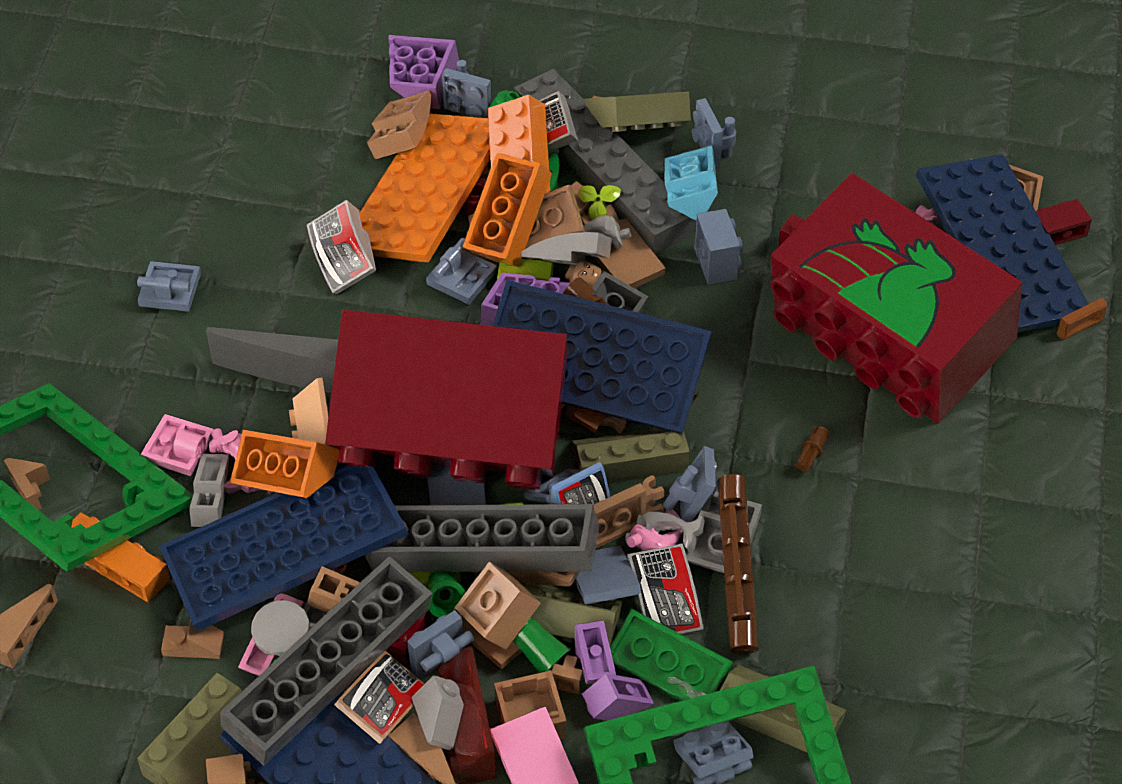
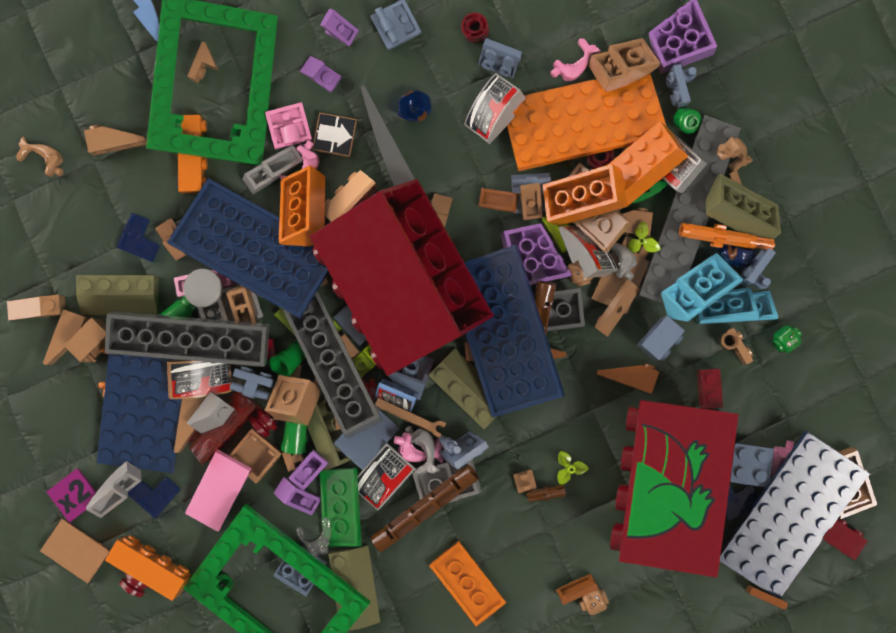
camera: 55 degrees right, 35 degrees up
none -> clear blue tile [117,213,160,262]
none -> dark red wheel [248,407,278,438]
none -> medium lavender slope [300,56,342,93]
none -> tile [312,113,357,157]
none -> medium lavender slope [320,9,359,46]
none -> clear blue hair [398,90,432,122]
none -> orange tile [429,541,507,627]
none -> dark red wheel [461,12,489,43]
none -> sand blue plate [478,38,522,78]
none -> dark orange tile [478,188,519,213]
none -> medium nougat tile [513,469,537,493]
none -> medium nougat slope [519,183,542,220]
none -> bright pink animal [550,38,601,82]
none -> dark orange tile [556,574,598,605]
none -> lime plant [557,451,589,485]
none -> medium nougat head [579,588,609,616]
none -> medium nougat tile [594,280,640,337]
none -> dark orange slope [595,363,659,394]
none -> orange piece [679,223,775,250]
none -> medium azure slope [696,287,778,324]
none -> medium nougat animal [717,137,753,173]
none -> medium nougat plate [718,327,753,365]
none -> clear blue hair [719,244,757,267]
none -> green head [772,325,802,353]

